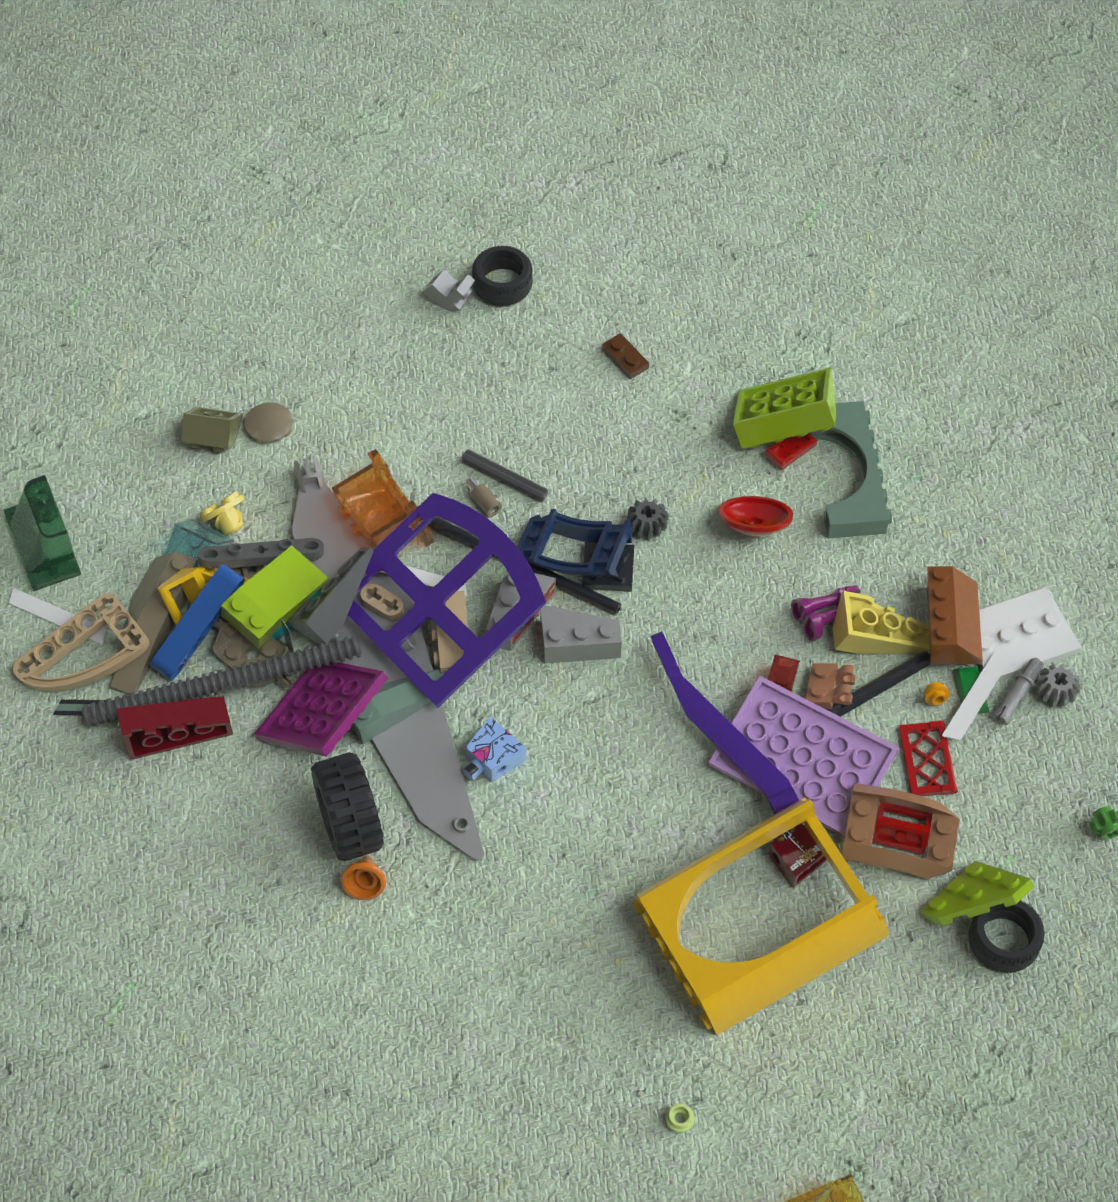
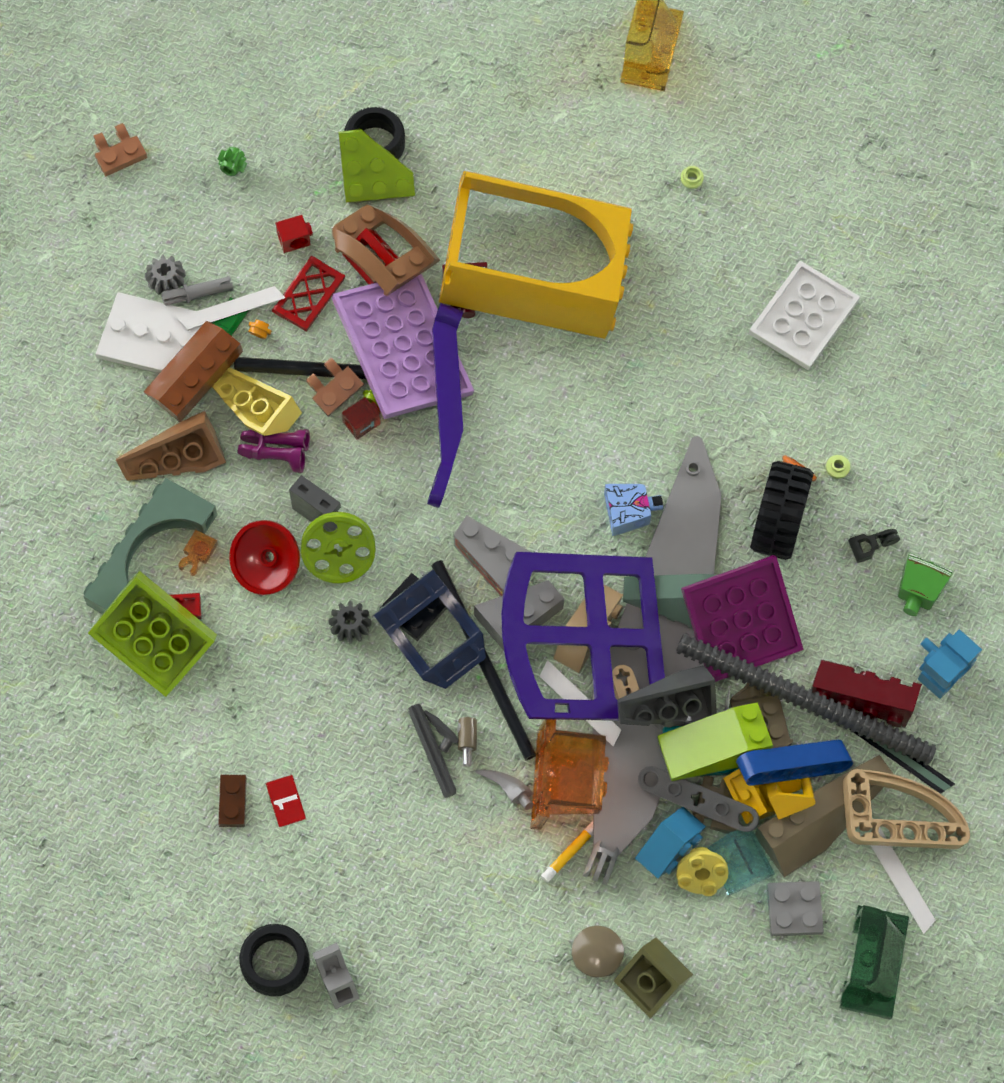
camera: 145 degrees left, 10 degrees up
none -> medium nougat wedge [116,411,226,481]
none -> clear orange plate [178,530,218,576]
none -> red sticker [266,775,306,827]
none -> red brick [275,215,313,253]
none -> dark grey piece [289,475,341,532]
none -> lime wedge [301,512,376,583]
none -> dark grey bar [424,710,458,753]
none -> light grey bar [475,770,533,810]
none -> yellow bar [541,821,593,883]
none -> dark azure brick [635,807,706,878]
none -> white plate [749,261,860,371]
none -> light grey plate [767,881,824,936]
none -> yellowish green plate [826,455,850,479]
none -> pearl dark grey piece [848,529,900,563]
none -> bright green torso [898,553,953,616]
none -> dark azure brick [918,629,982,699]

